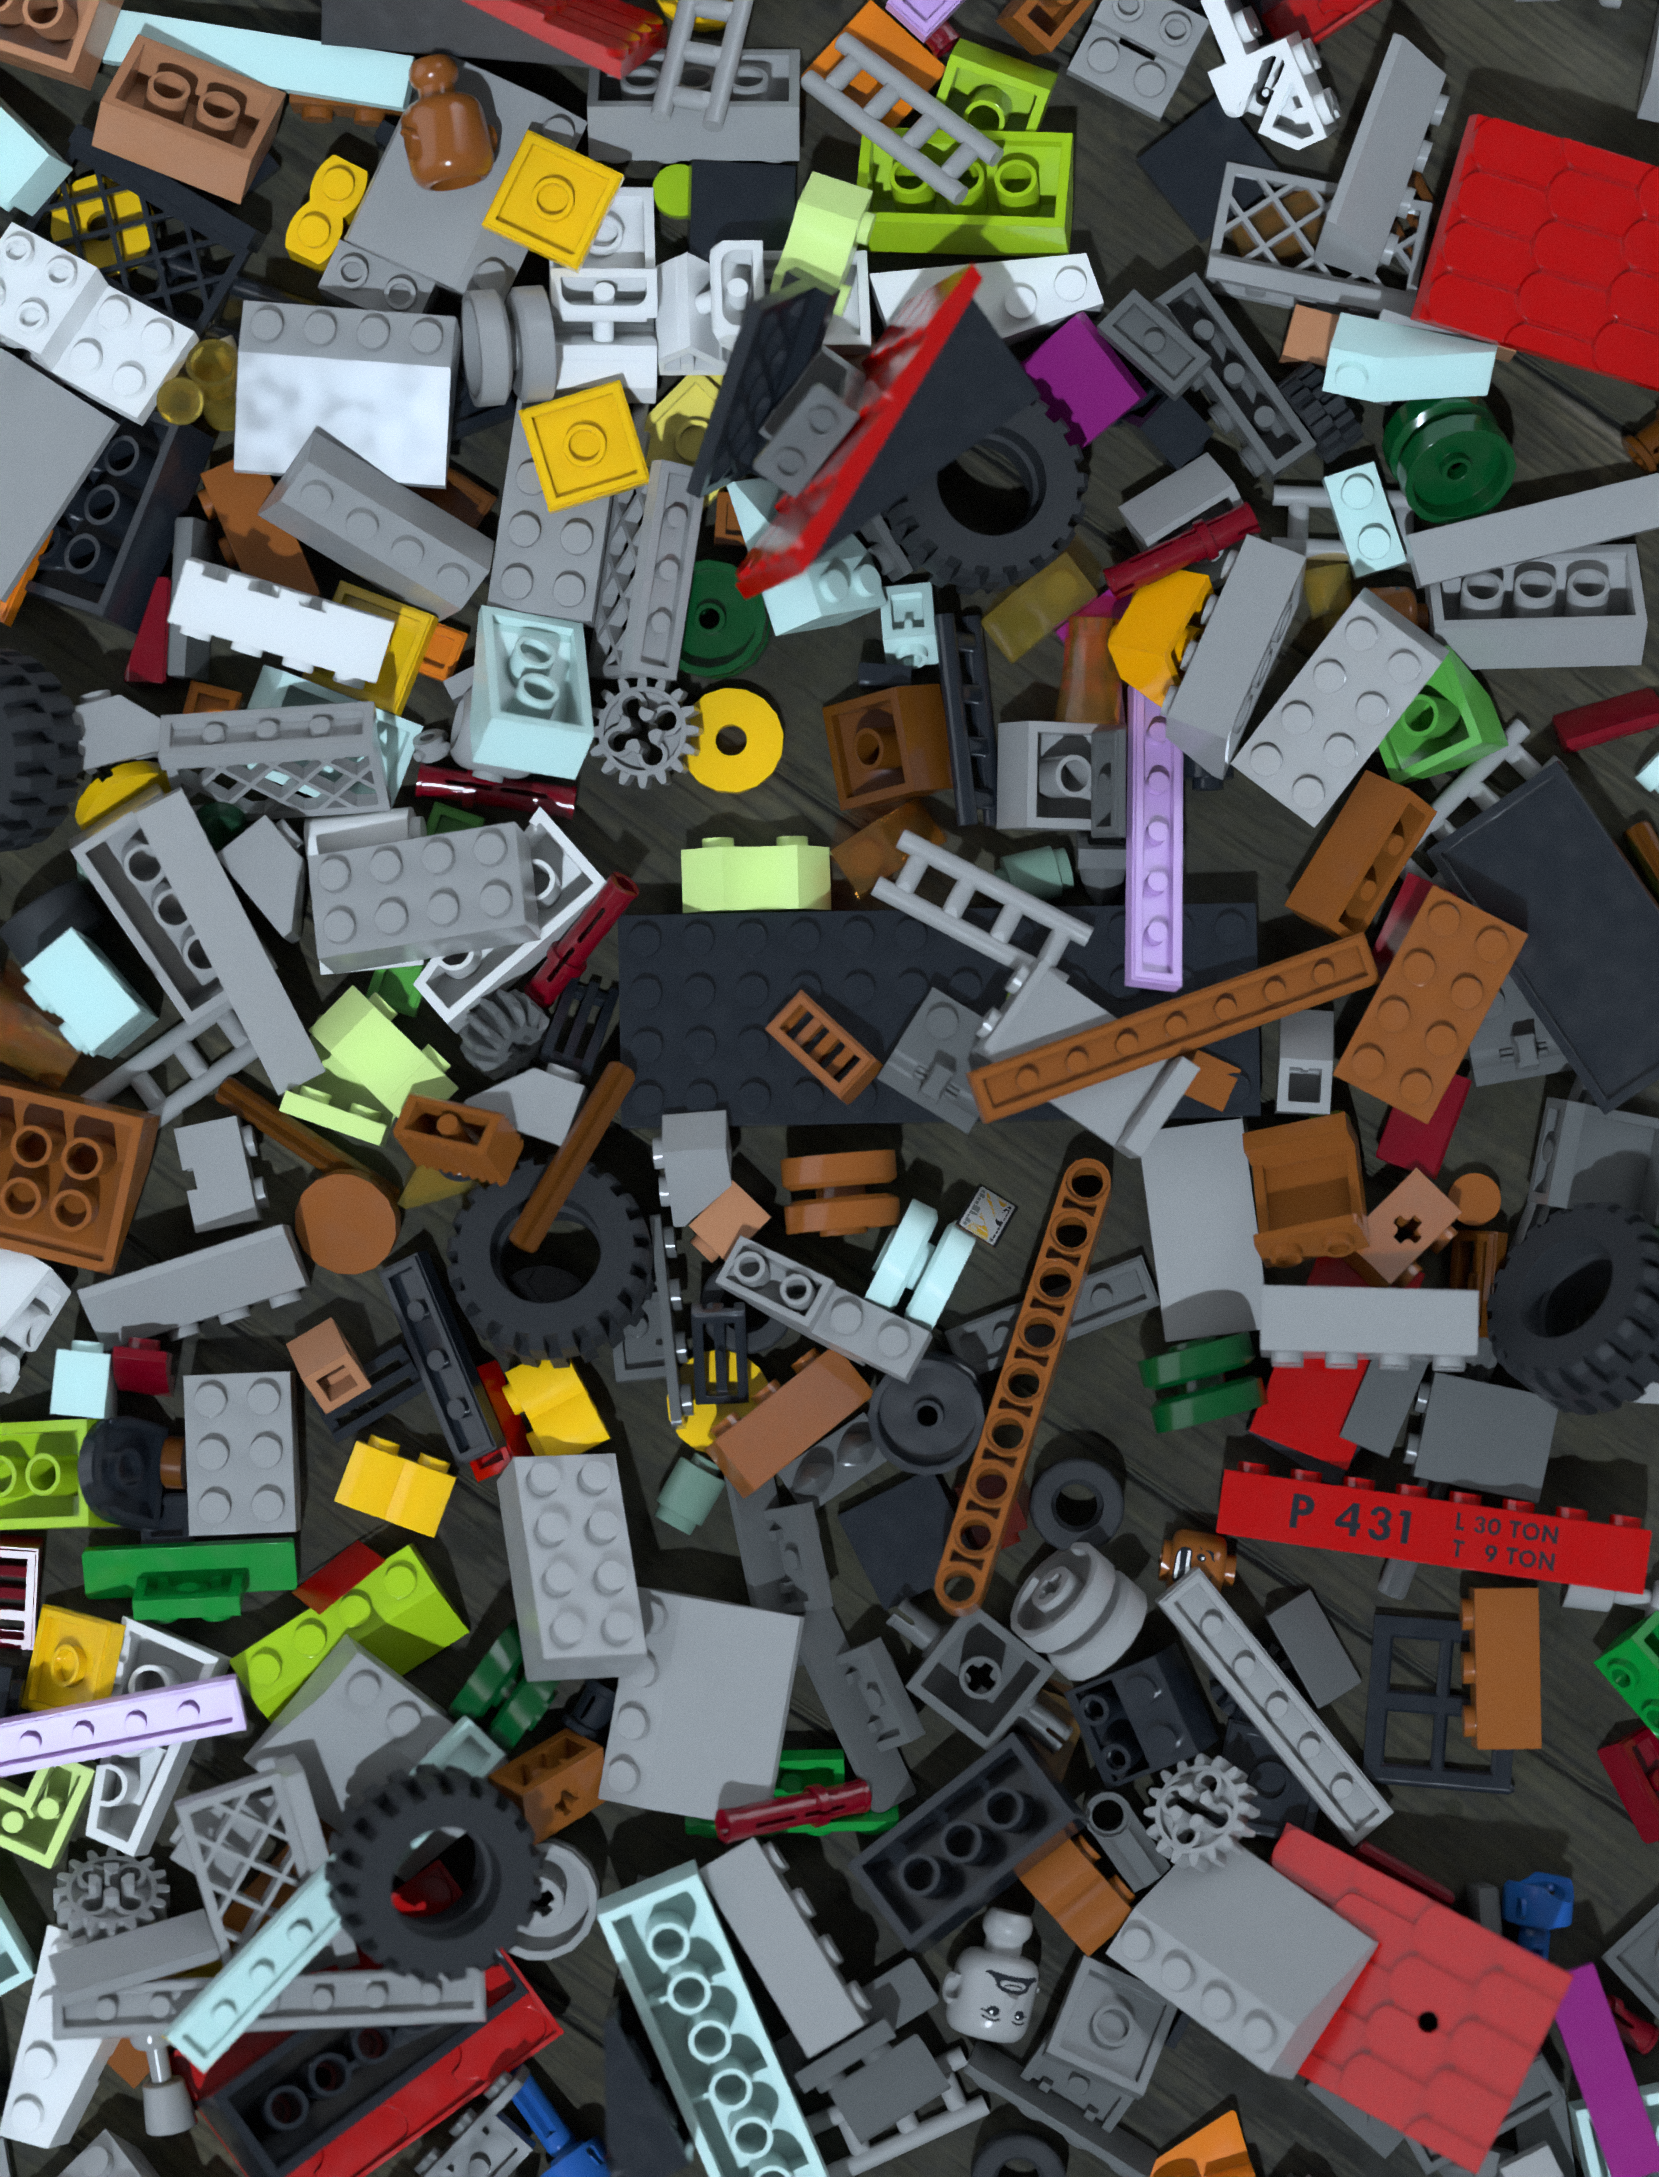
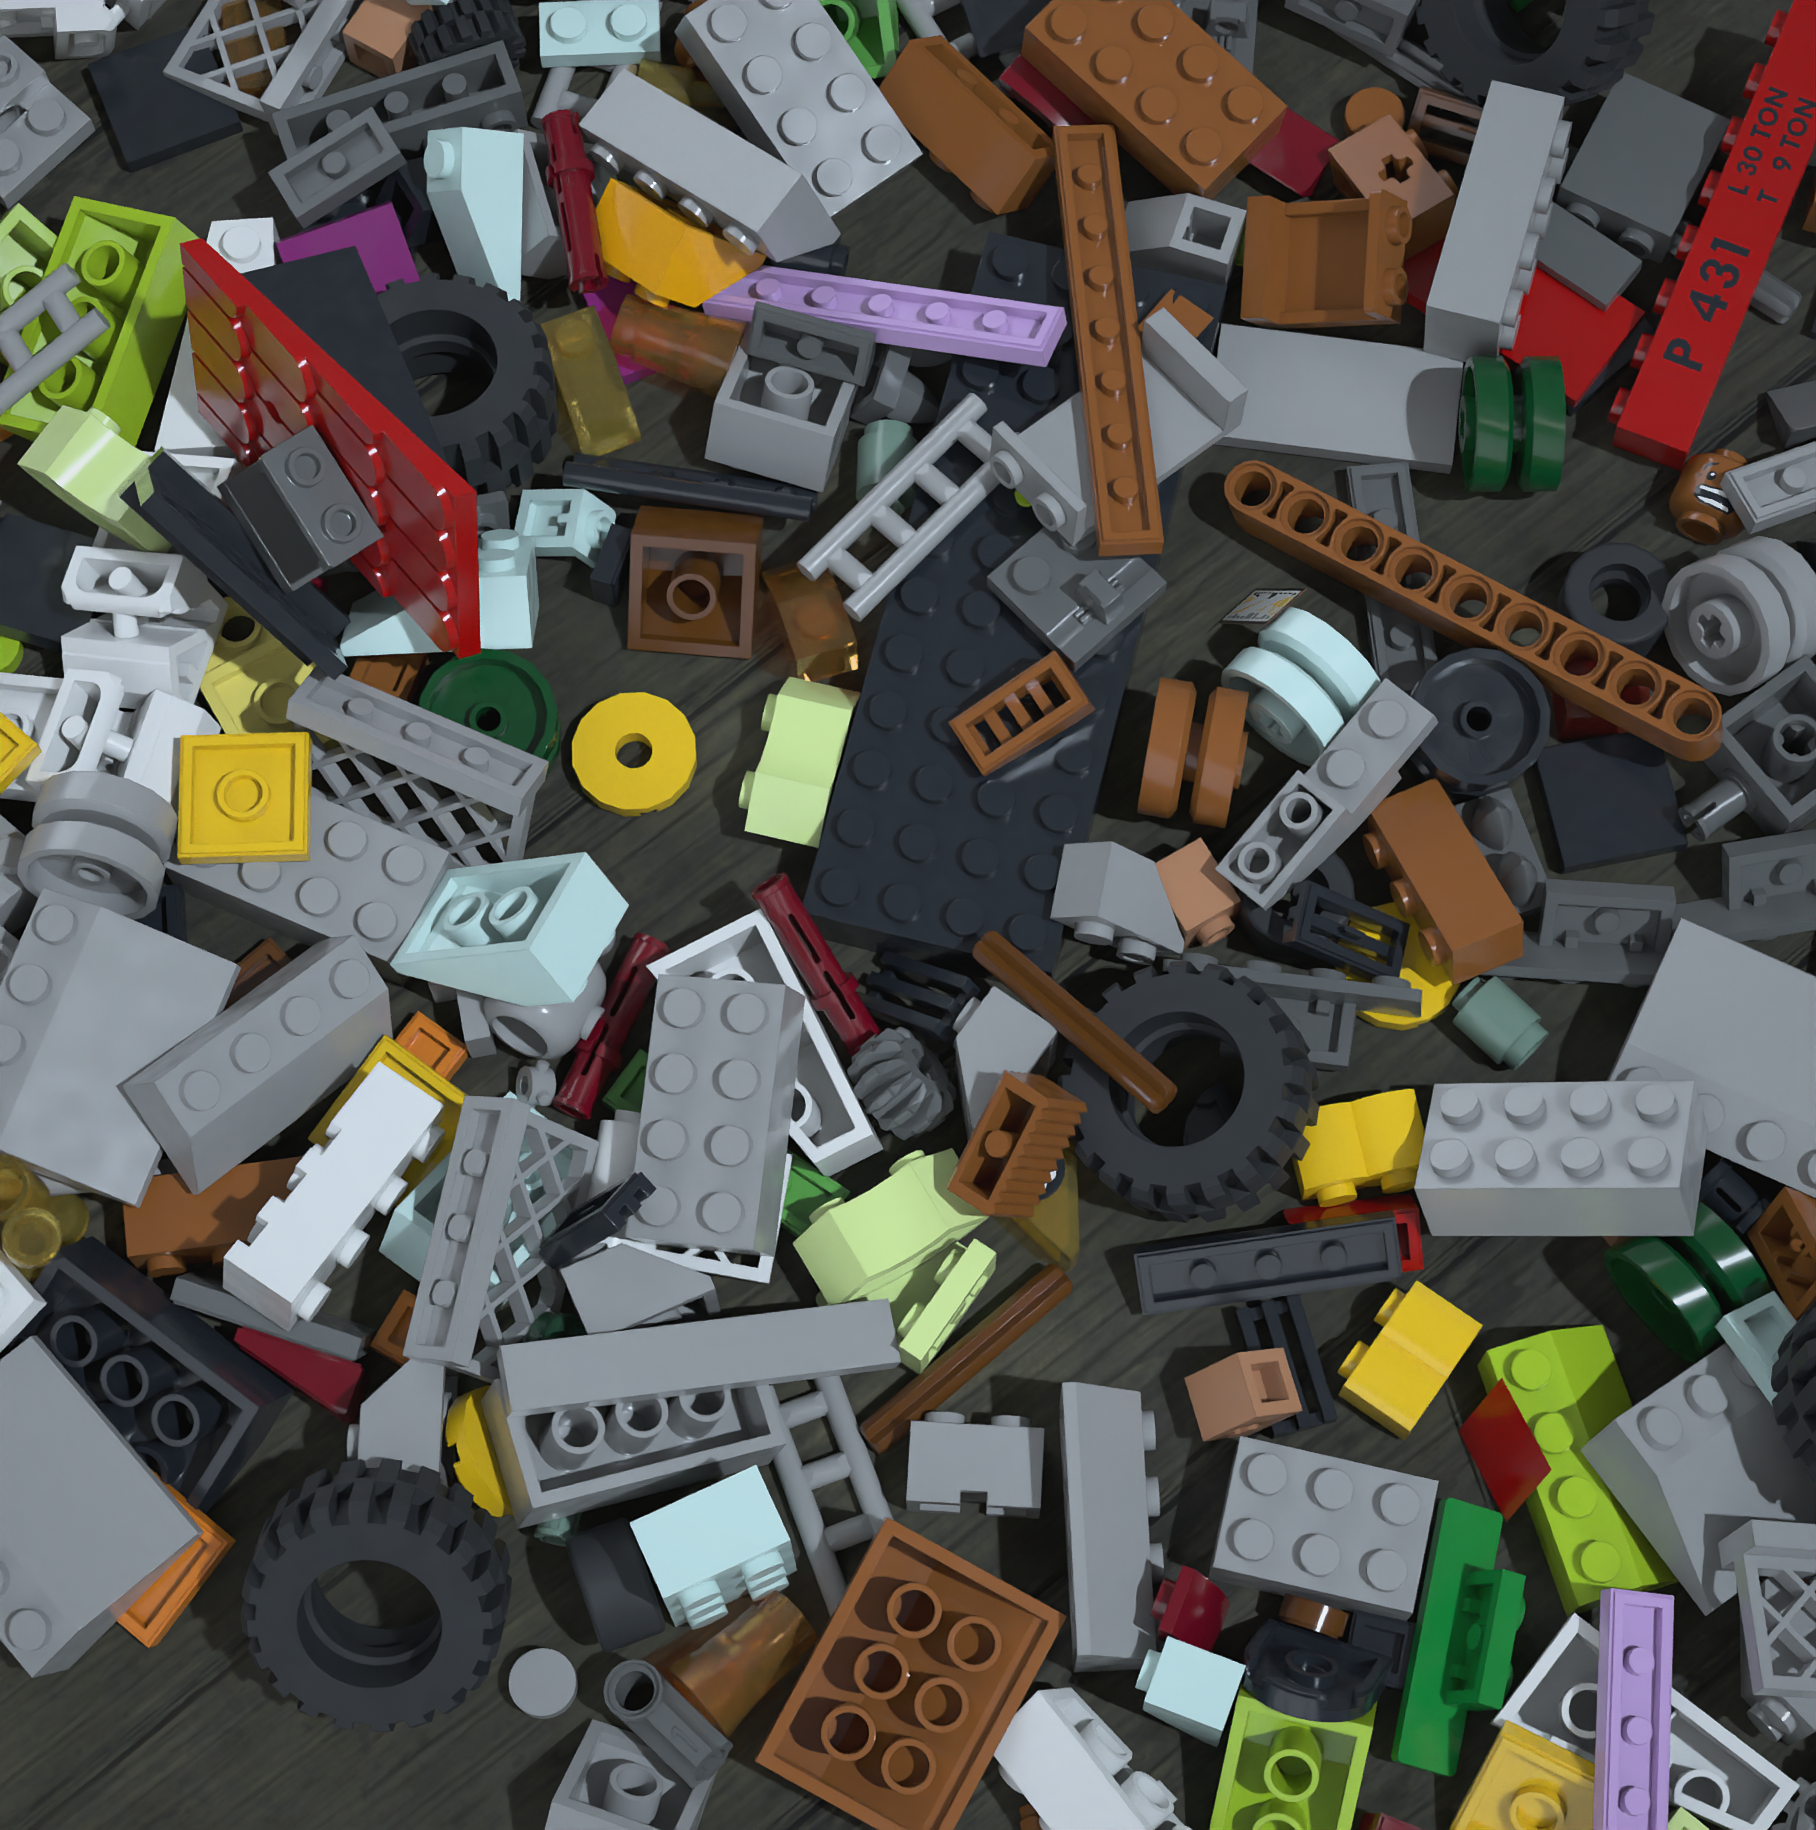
camera: 75 degrees left, 15 degrees down
dark orange tile [295,1169,401,1275] -> none
light grey gear [590,678,703,790] -> none
none -> light aqua slope [424,127,524,301]
none -> black tile [537,1172,657,1269]

